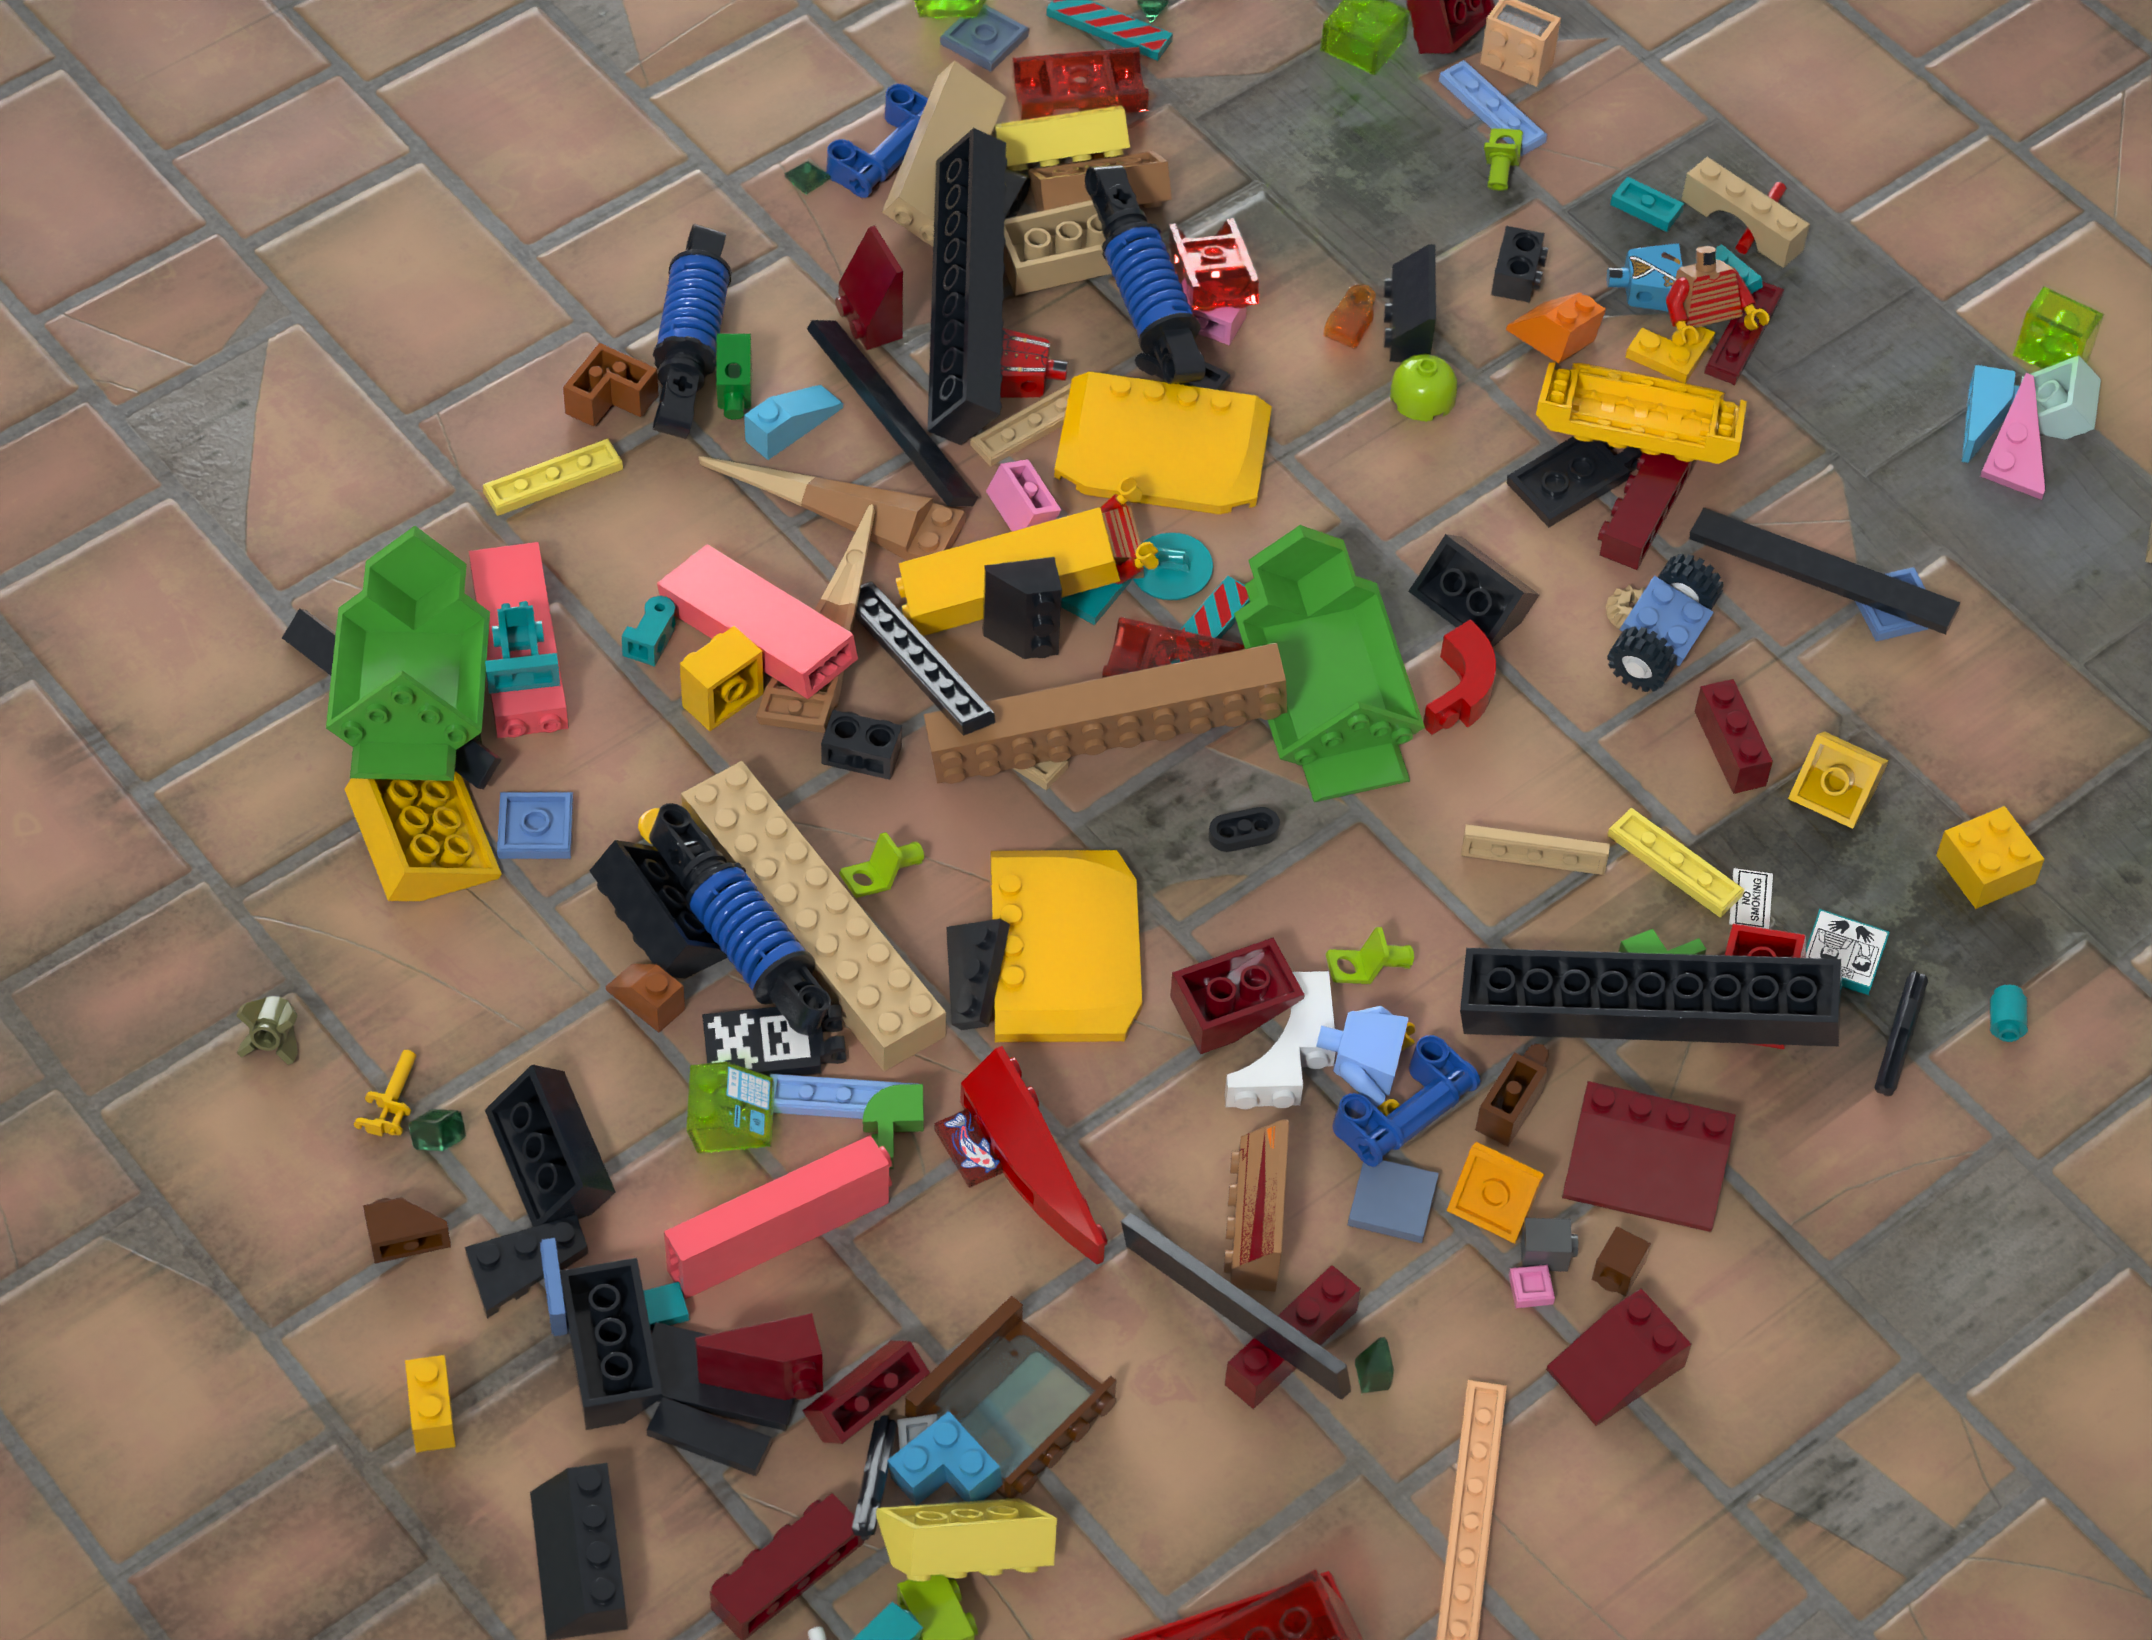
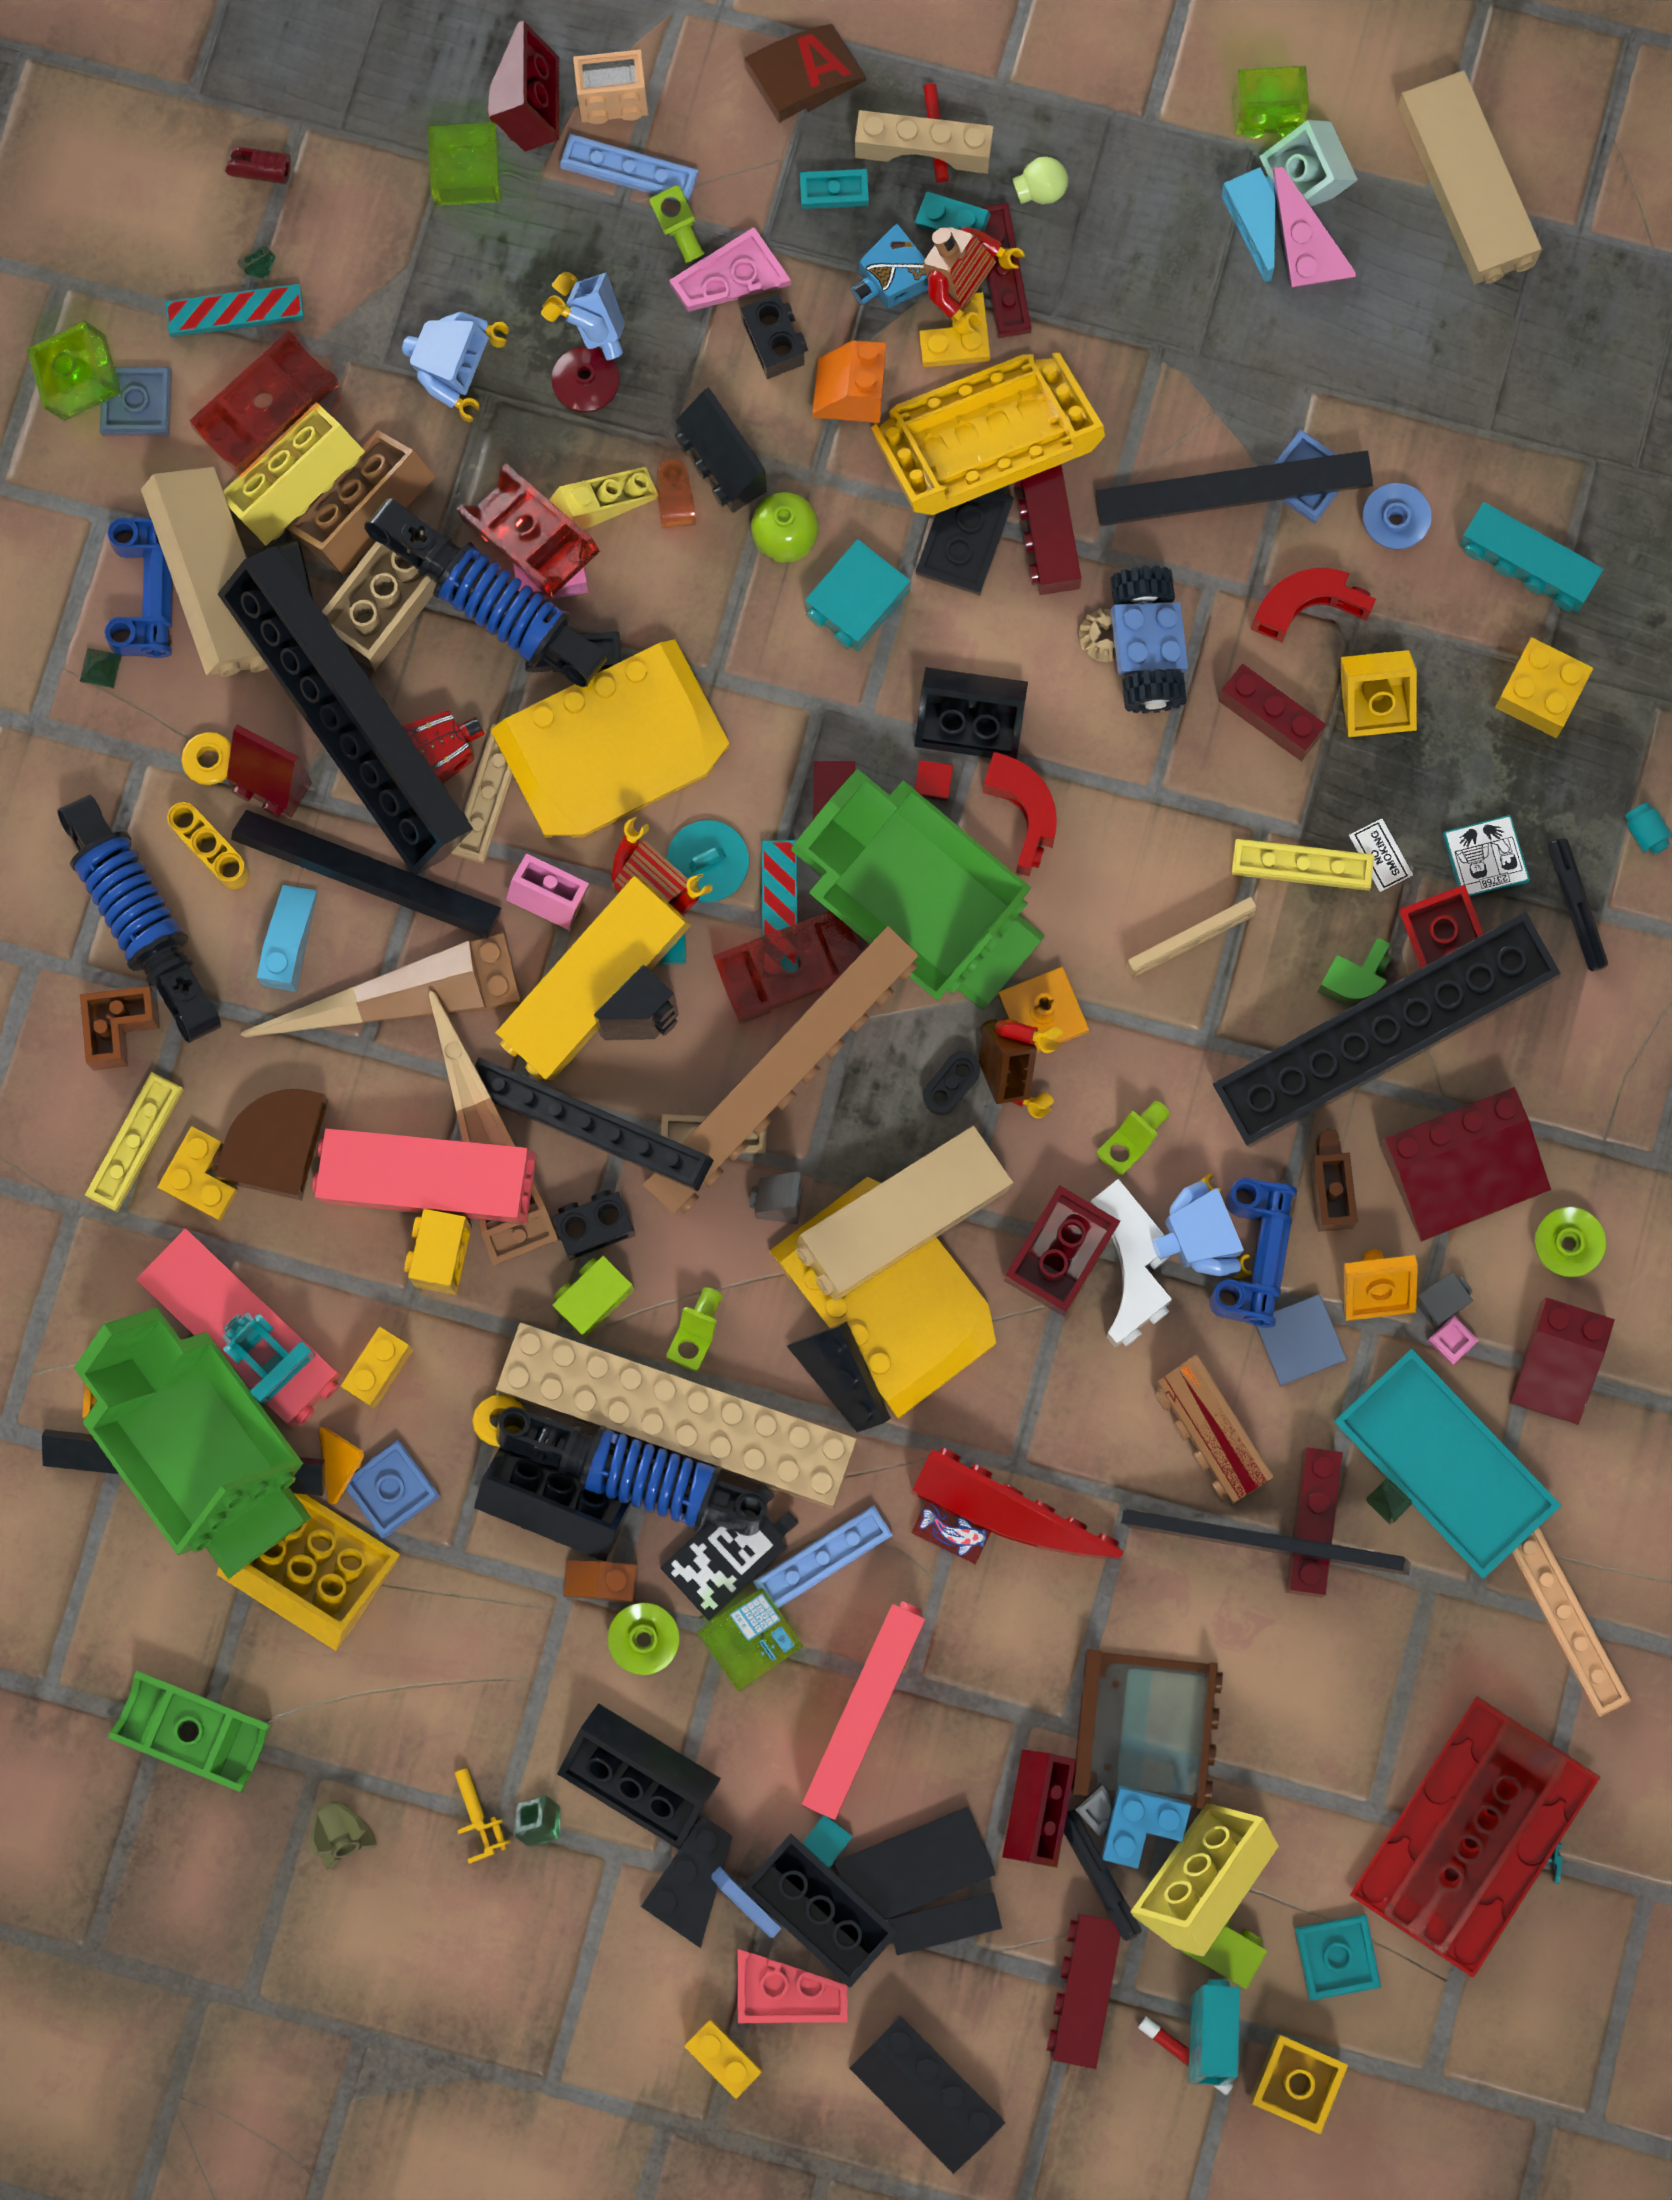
camera: 30 degrees left, 25 degrees up
reddish brown slope [363,1197,451,1264] -> none
teal leg [621,596,676,666] -> none
dark red slope [695,1313,823,1400] -> none
green torso [716,334,752,420] -> none
bright green brick [863,1084,924,1169] -> none
reddish brown brick [1592,1226,1651,1296] -> none
none -> bright green piece [108,1670,273,1793]
none -> yellow plate [157,1126,237,1222]
none -> yellow beam [167,802,249,890]
none -> yellow piece [181,732,231,785]
none -> reddish brown brick [212,1089,328,1201]
none -> light orange piece [319,1427,364,1504]
none -> yellow brick [340,1326,414,1410]
none -> light blue torso [402,312,509,422]
none -> light blue torso [541,272,625,360]
none -> light yellow slope [545,467,659,536]
none -> dark red dish [552,346,619,412]
none -> lime brick [553,1256,635,1339]
none -> lime dish [608,1603,680,1675]
none -> bright pink wing [669,227,791,312]
none -> coral wing [738,1949,848,2023]
none -> reddish brown slope [744,24,866,123]
none -> dark grey slope [750,1172,803,1224]
none -> tan brick [796,1125,1013,1302]
none -> teal brick [805,539,911,652]
none -> red tile [915,760,953,801]
none -> reddish brown torso [979,1019,1063,1119]
none -> light orange tile [998,966,1089,1053]
none -> yellowish green piece [1012,157,1068,204]
none -> red arch [1251,568,1376,643]
none -> teal tile [1334,1349,1562,1579]
none -> medium blue dish [1362,483,1432,550]
none -> teal brick [1459,501,1604,613]
none -> lime dish [1535,1207,1606,1278]

